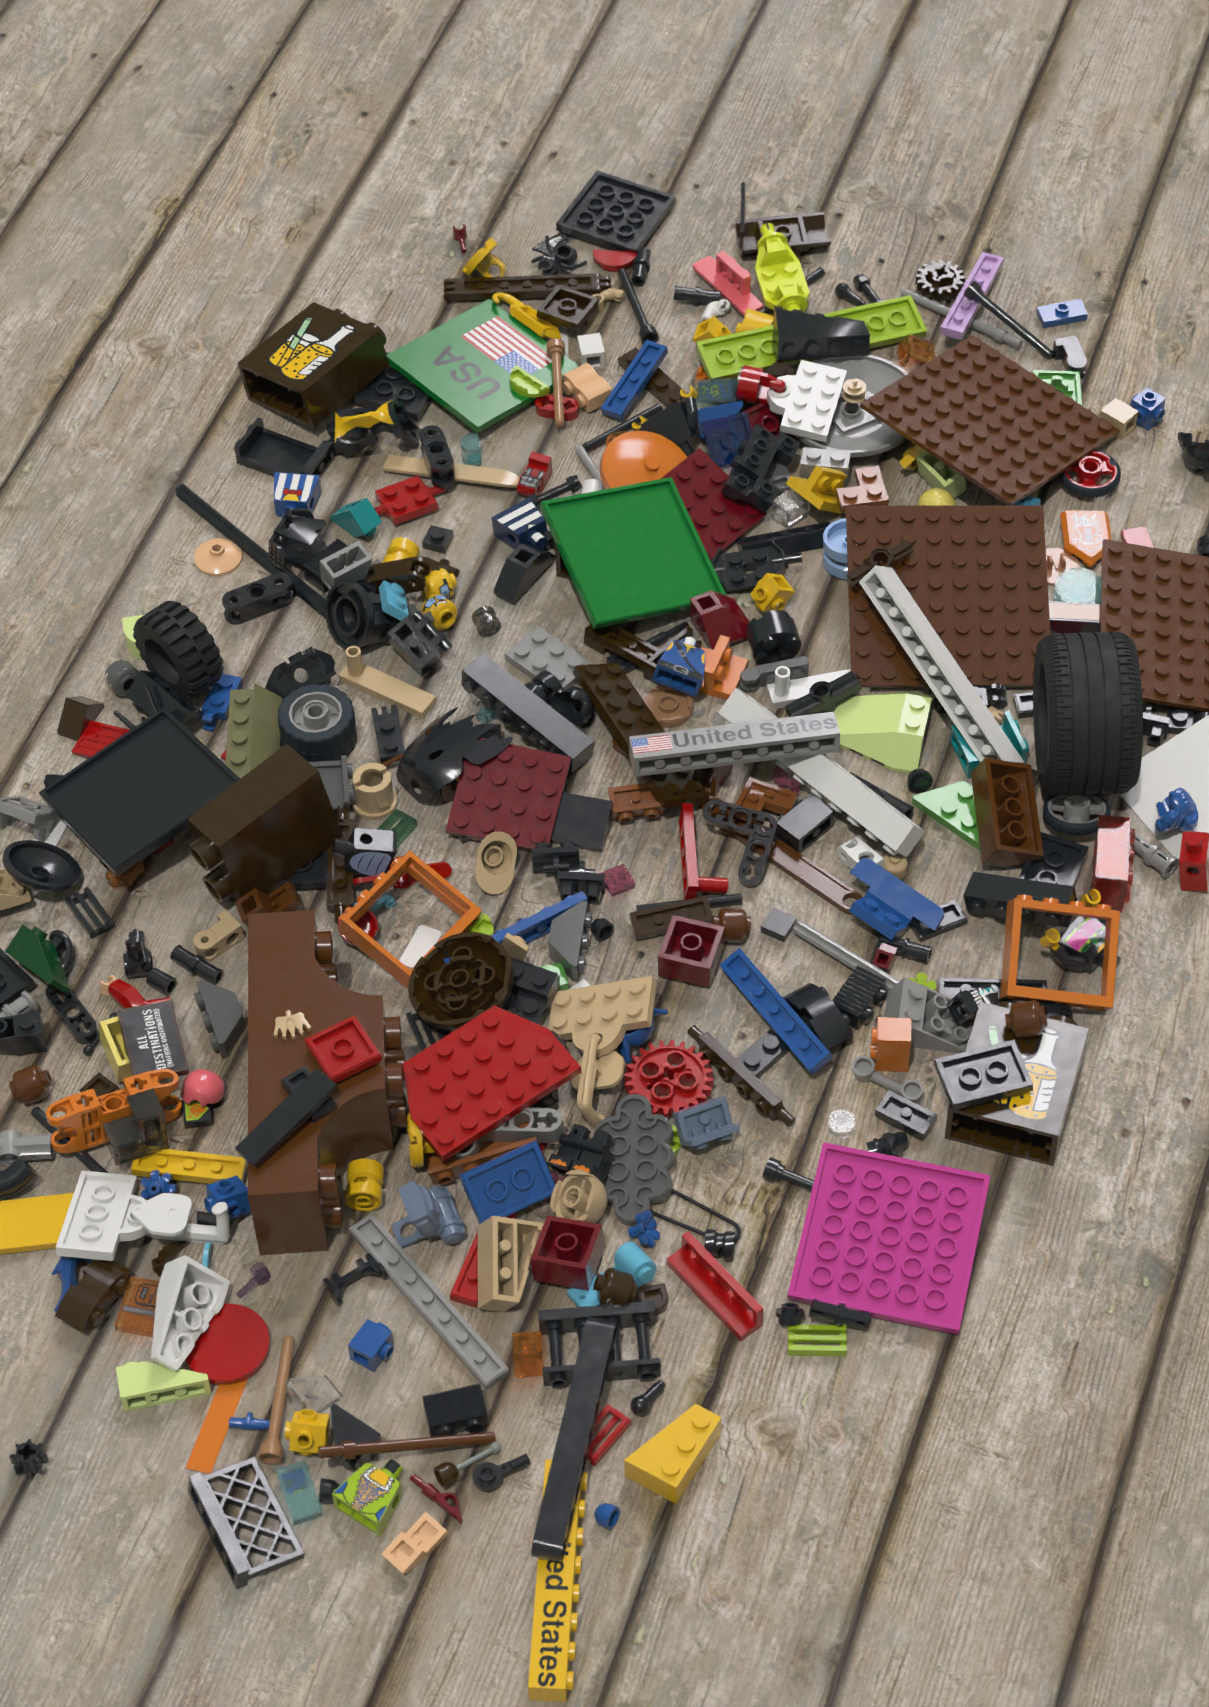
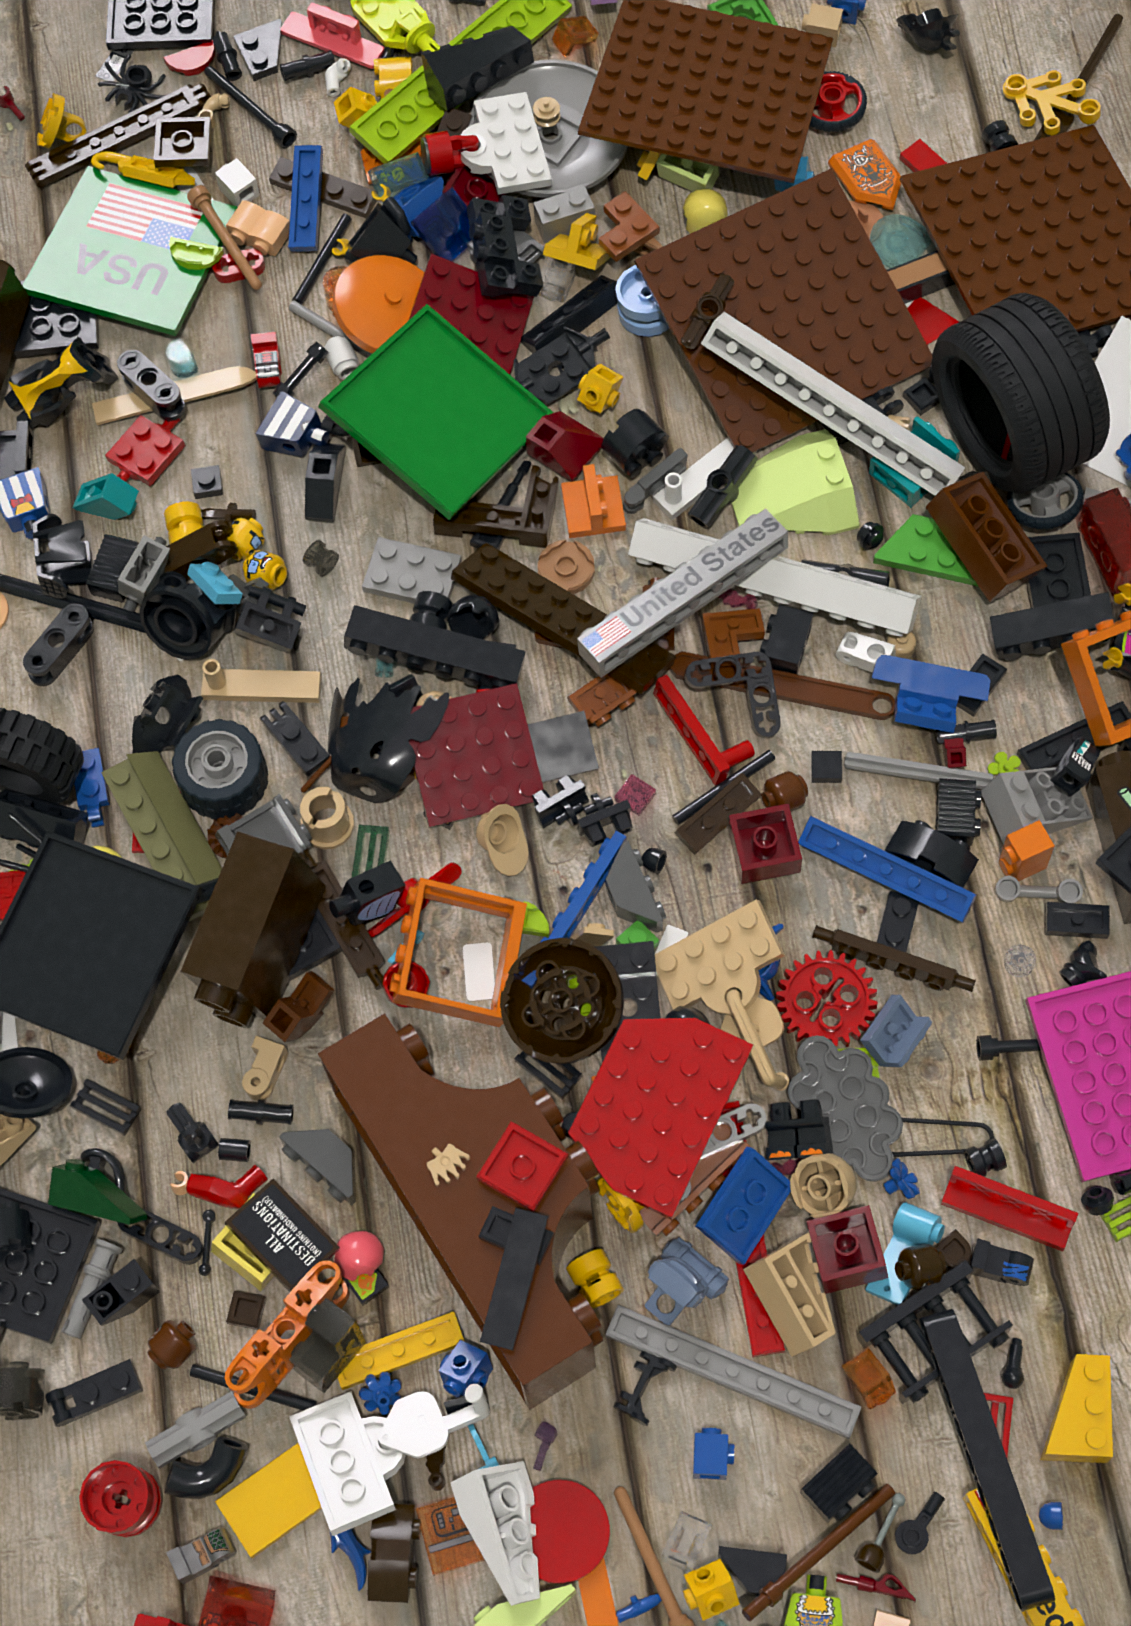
camera: 25 degrees left, 15 degrees up
blue torso [651,637,706,697] -> none
none -> wing [233,18,282,81]
none -> black leg [970,1238,1034,1286]

